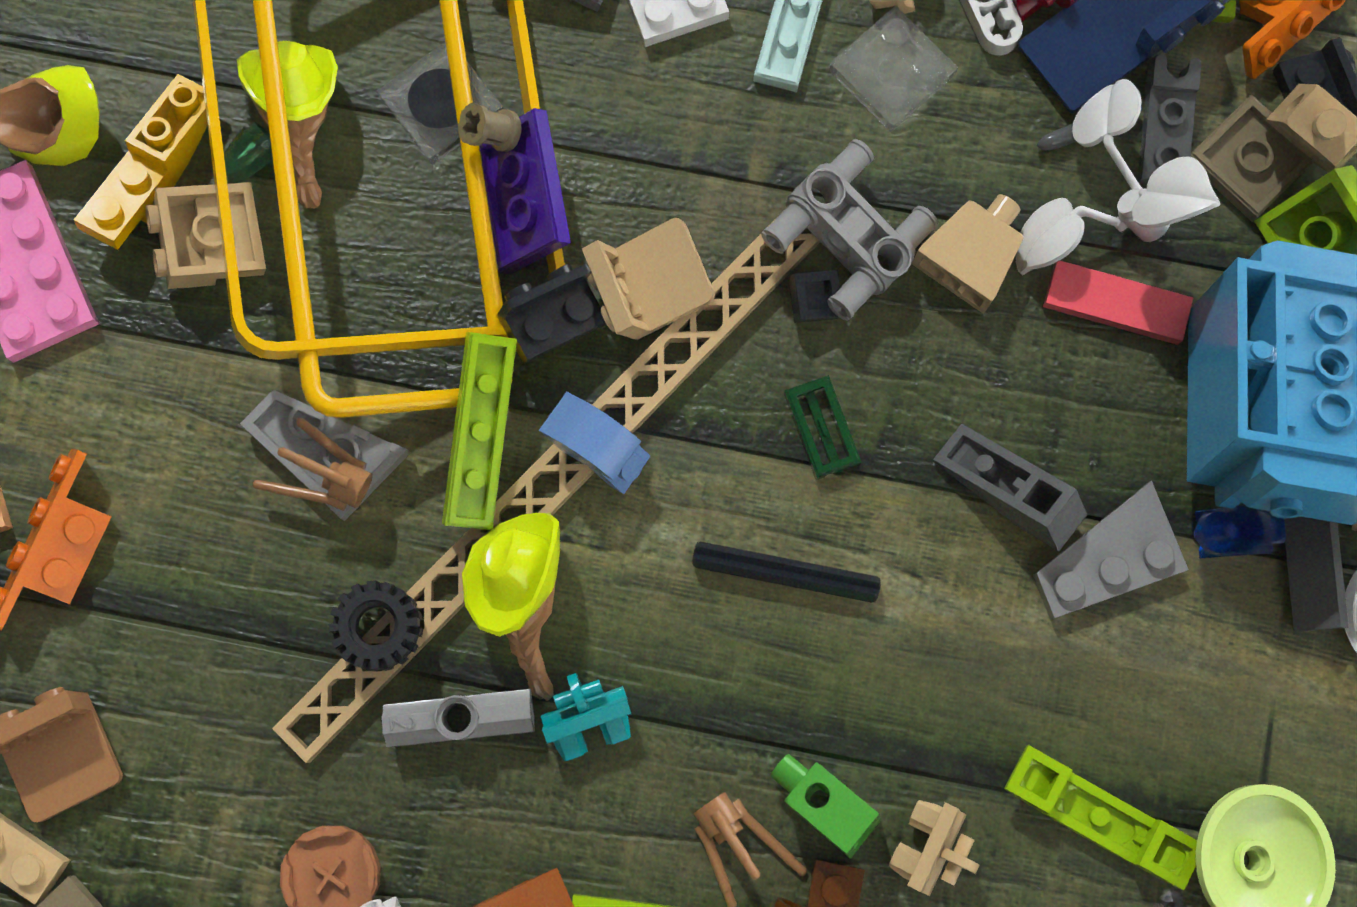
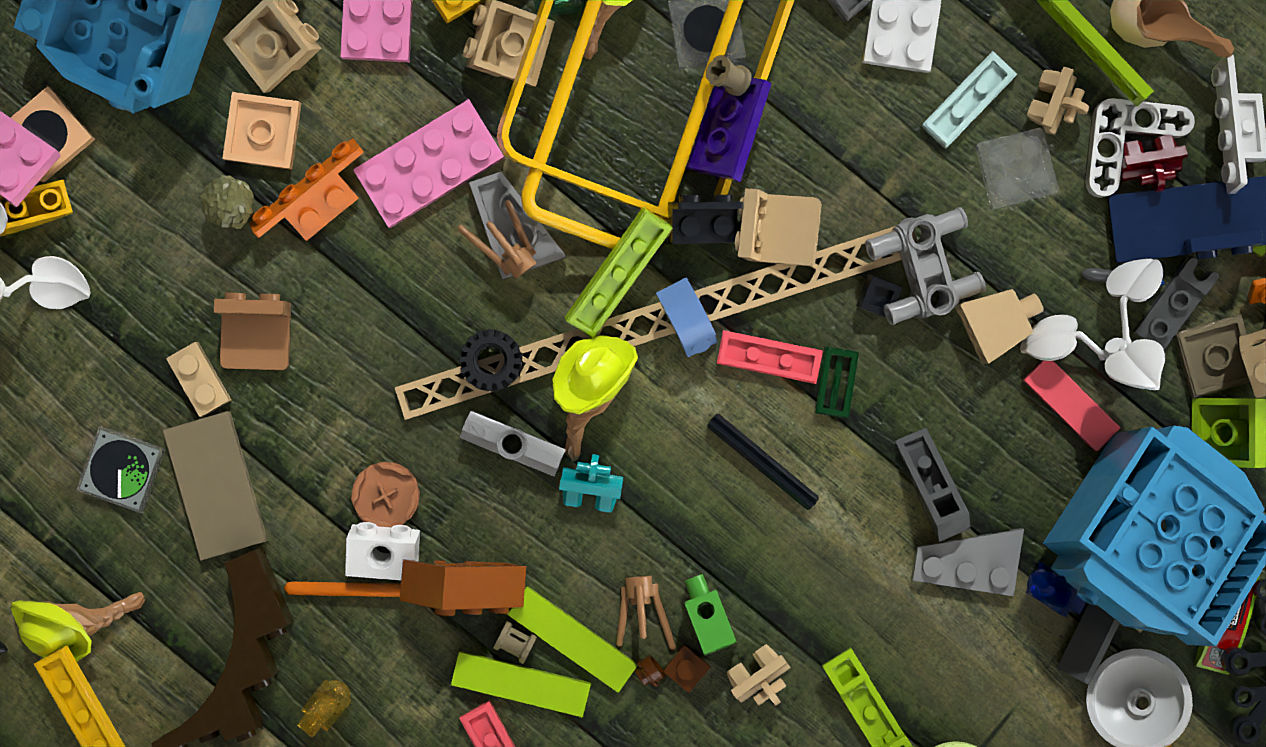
camera: 25 degrees right, 10 degrees up
none -> bright pink plate [353,99,505,228]
none -> coral tile [716,330,823,384]

